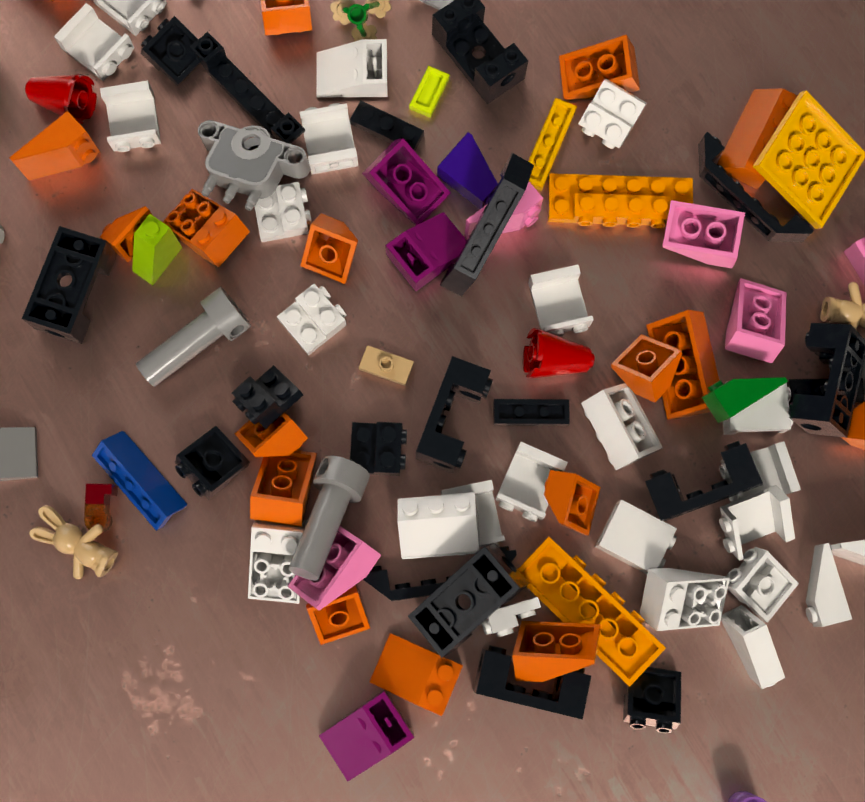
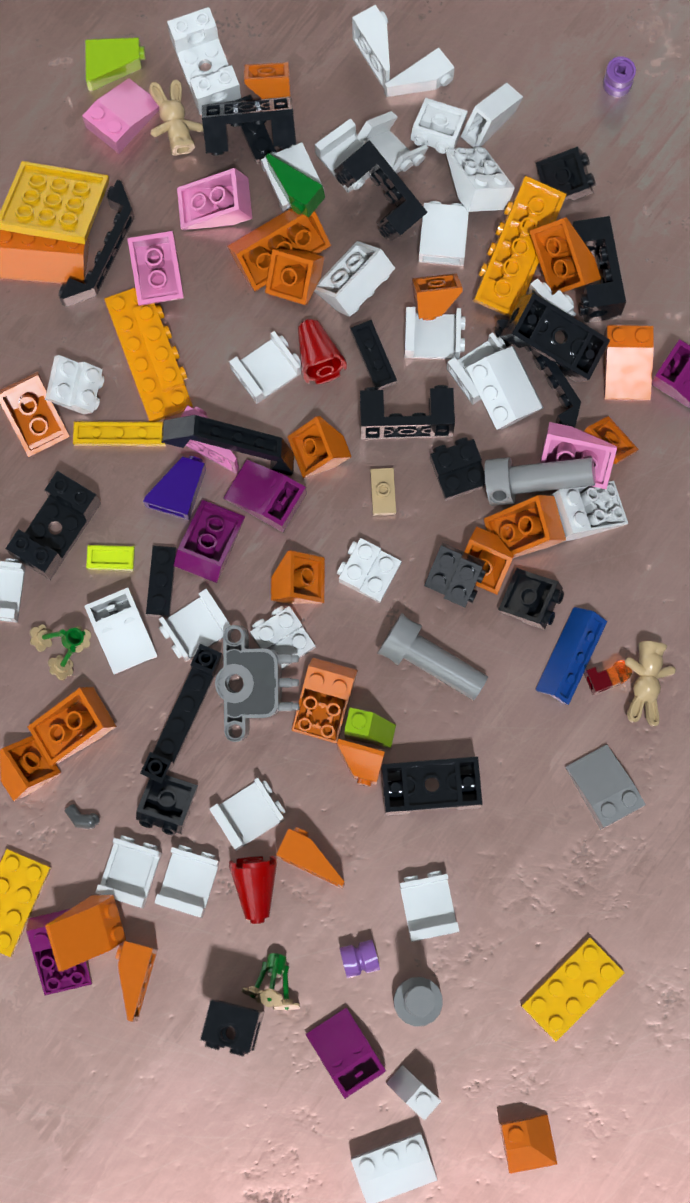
camera: 105 degrees left, 0 degrees up
none -> orange slope [287,416,352,478]

